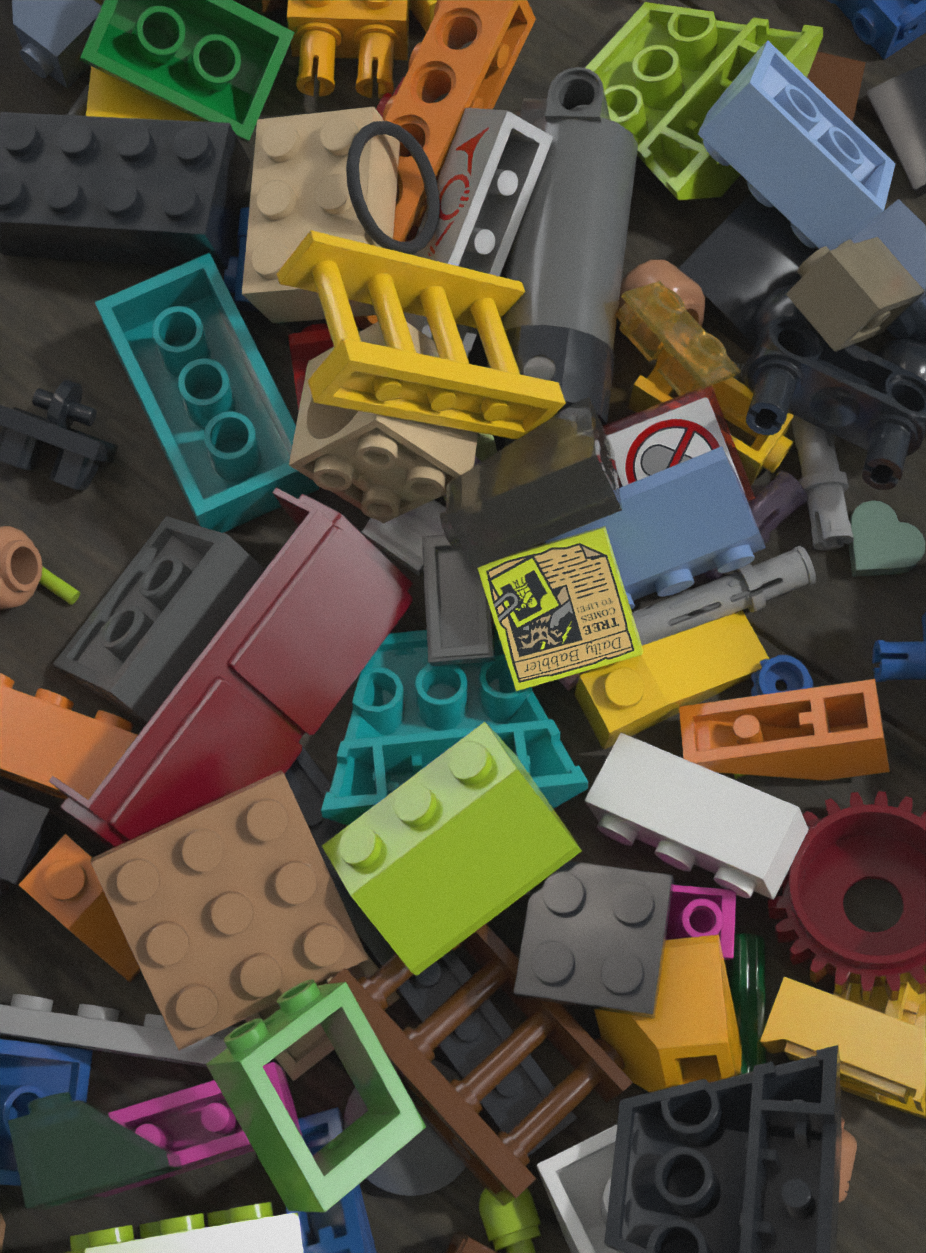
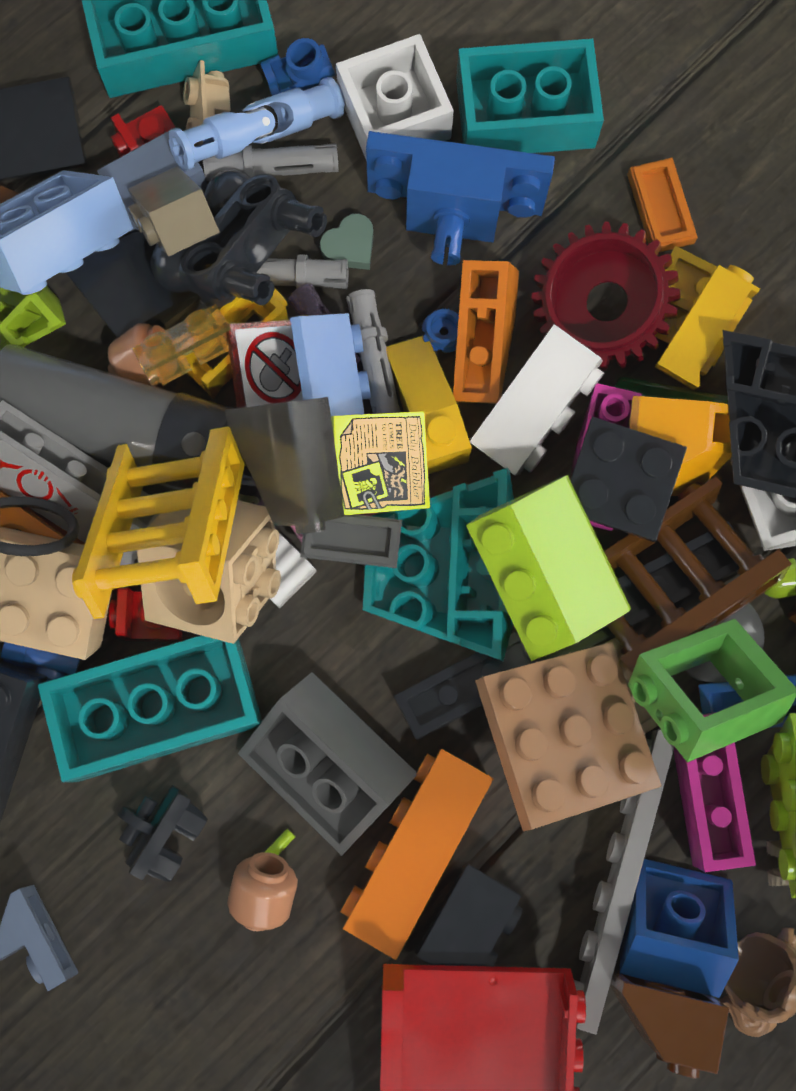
camera: 80 degrees left, 5 degrees up
clear green slope [8,1092,182,1210] -> none
orange slope [19,834,141,982] -> none
dark red piece [49,488,413,849] -> none

